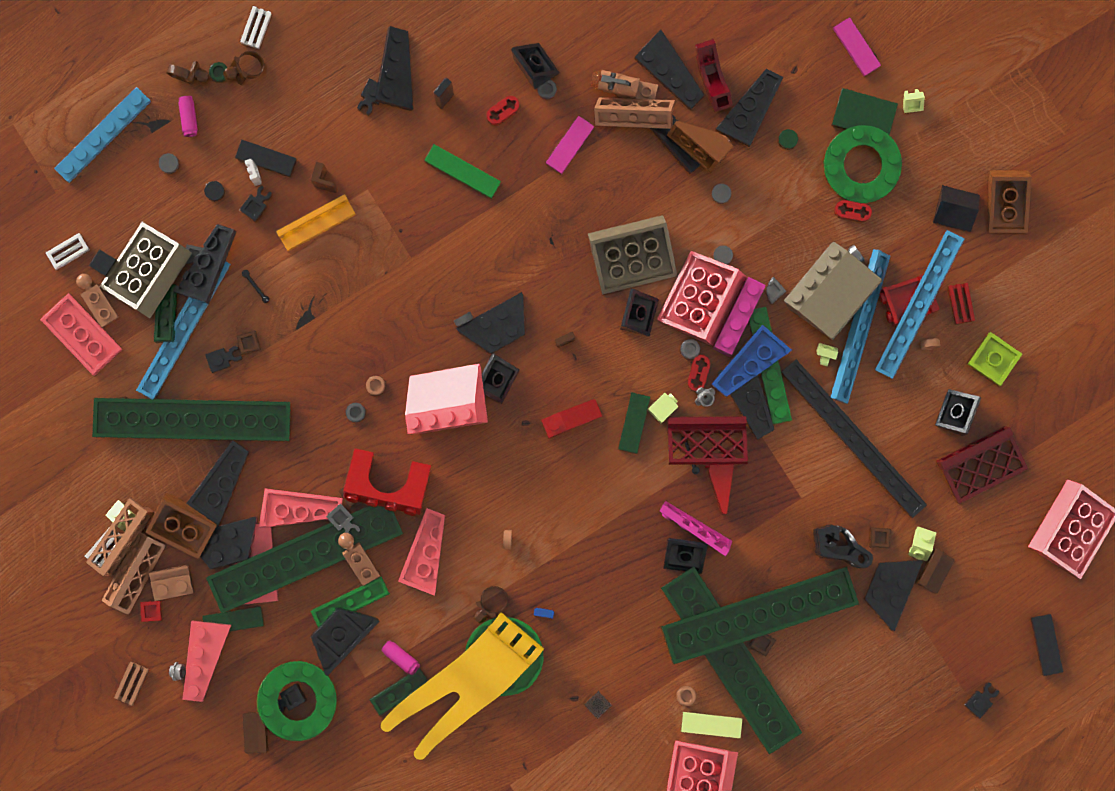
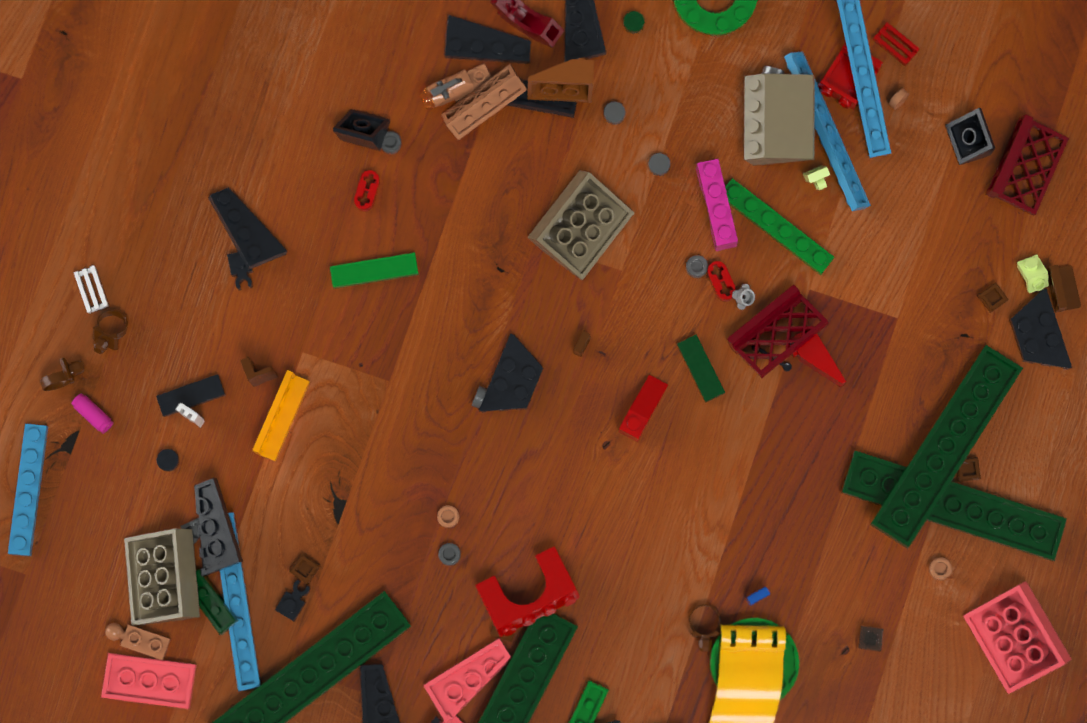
camera: 30 degrees left, 5 degrees down
white tile [46,233,90,270] -> none
black tile [89,249,117,276] -> none
dark grey tile [159,153,179,174] -> none
dark green tile [209,62,227,83] -> none
black plate [239,185,272,222] -> none
black hinge [242,270,270,303] -> none
dark grey plate [326,503,360,534] -> none
nougat plate [338,533,380,586] -> none
coral wing [398,508,445,596] -> none
slope [405,364,488,434] -> none
black tile [434,78,454,109] -> none
black slope [482,353,520,404] -> none
nougat tile [503,530,512,550] -> none
dark pink tile [546,116,595,175] -> none
black slope [620,288,659,336] -> none
yellowish green brick [647,393,679,424] -> none
coral slope [657,251,747,346] -> none
dark pink wing [660,501,732,556] -> none
black slope [663,538,708,574] -> none
yellowish green tile [681,712,742,738] -> none
blue wing [711,325,792,397] -> none
black wing [718,368,775,440] -> none
flat silver tile [766,277,786,304] -> none
black plate [781,359,927,518] -> none
black piece [813,524,873,569] -> none
red beam [834,200,872,222] -> none
lime plate [967,332,1022,386] -> none

